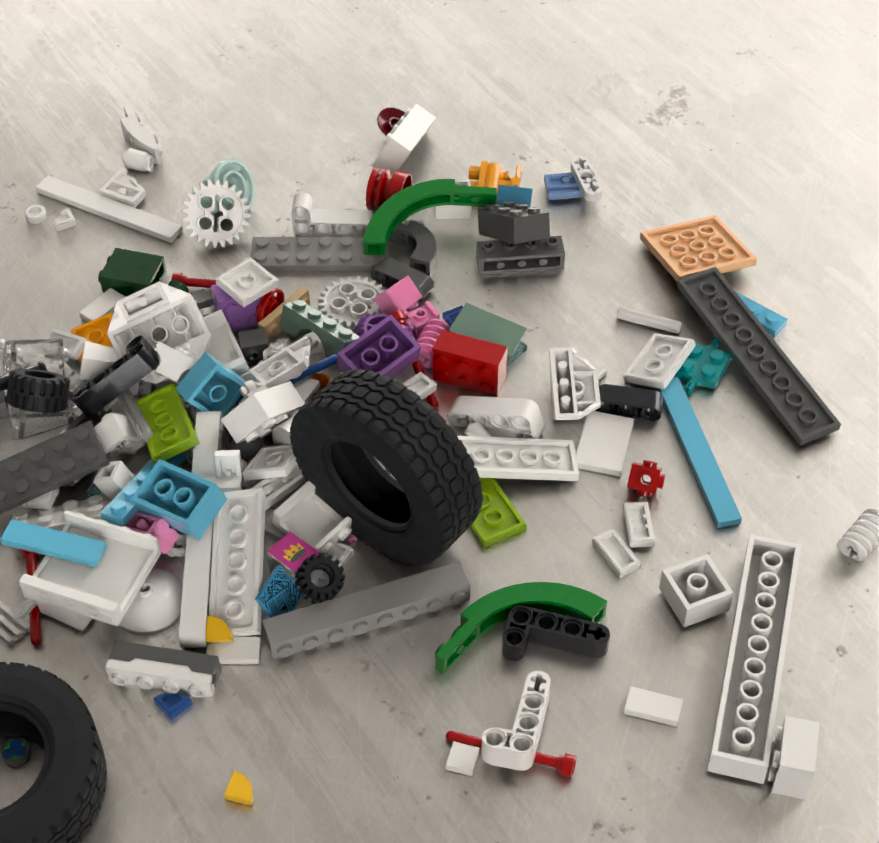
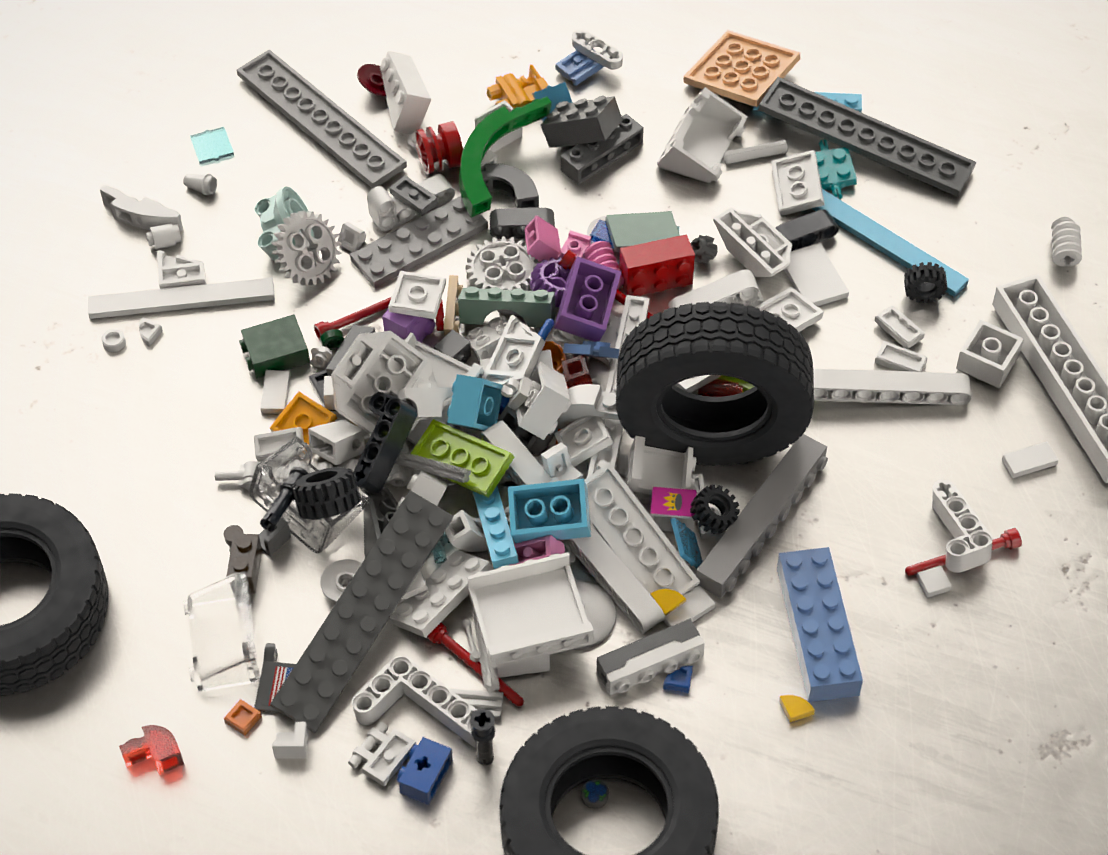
camera: 35 degrees left, 5 degrees up
medium azure tile [0,519,107,567] -> none
green arch [435,582,607,674] -> none
black beam [502,605,610,661] -> none
red brick [627,460,665,497] -> none
none -> white cone [183,173,218,195]
none -> clear light blue piece [190,126,234,164]
none -> light grey plate [236,49,407,189]
none -> white tile [337,222,367,252]
none -> dark grey plate [389,175,438,216]
none -> white windscreen [656,87,747,183]
none -> dark grey gear [691,234,718,264]
none -> medium blue brick [777,547,863,702]
none -> white beam [813,368,972,405]
none -> black tyre [904,262,947,303]

